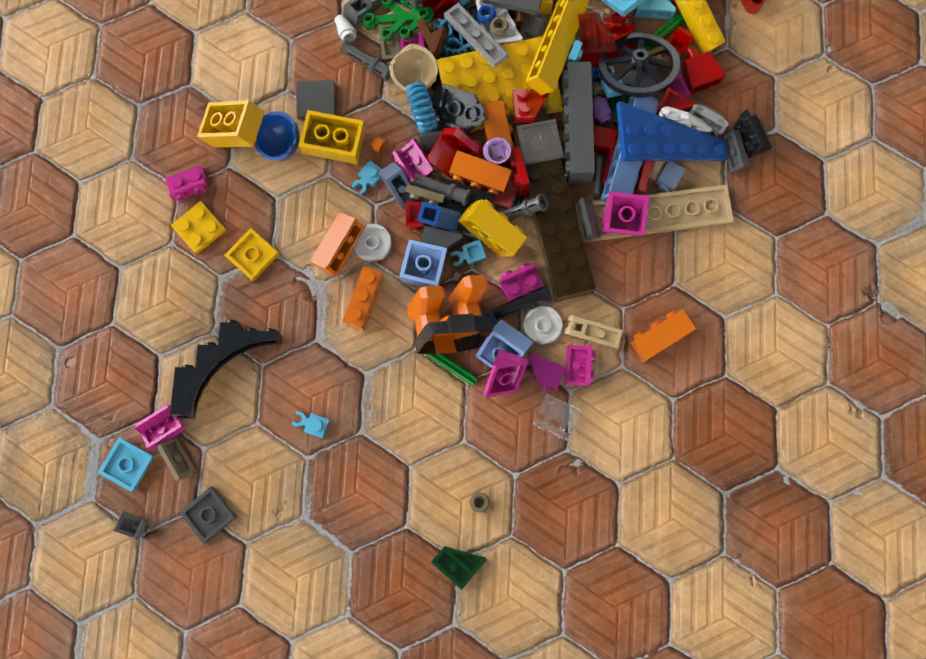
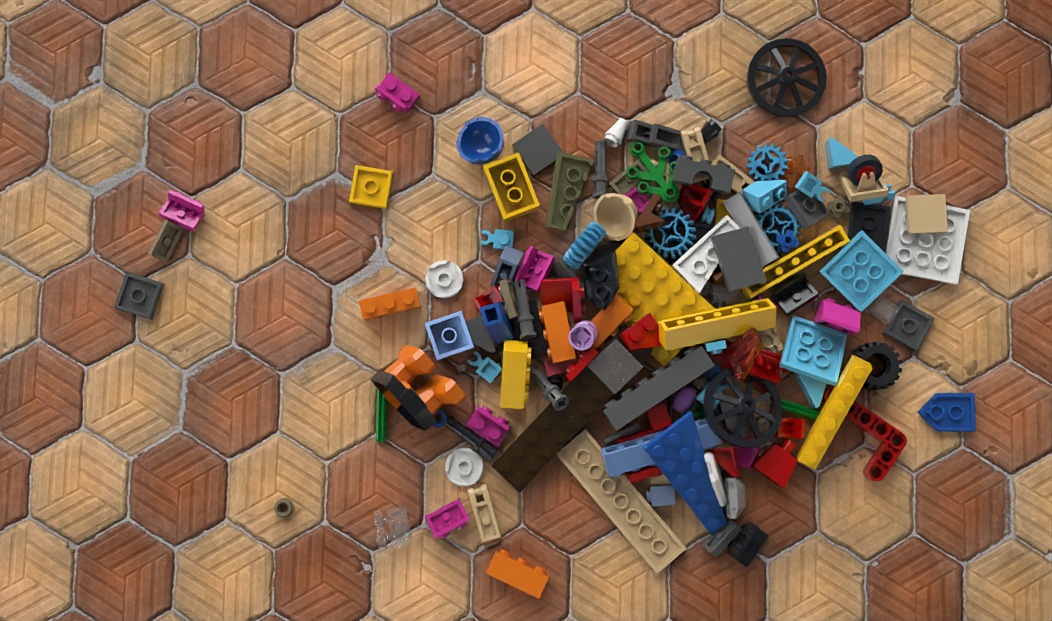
camera: 50 degrees right, 5 degrees up
medium azure plate [98,437,155,492] -> none
dark grey bracket [113,510,148,541] -> none
black arch [170,320,282,419] -> none
yellow plate [171,201,226,255] -> none
yellow brick [197,100,264,148] -> none
medium azure plate [292,411,330,439] -> none
brick [310,212,365,277] -> none
orange hinge [371,137,387,154] -> none
dark green wing [430,546,487,590] -> none
light grey tile [444,3,509,69] -> none
light blue slope [475,319,533,368] -> none
blue plate [477,5,496,24] -> none
dark pink slope [483,349,528,398] -> none
dark tan plate [490,16,509,36] -> none
magenta slope [527,352,566,393] -> none
dark grey slope [578,198,601,241] -> none
dark pink slope [601,192,649,236] -> none
none -> olive wing [545,152,594,231]

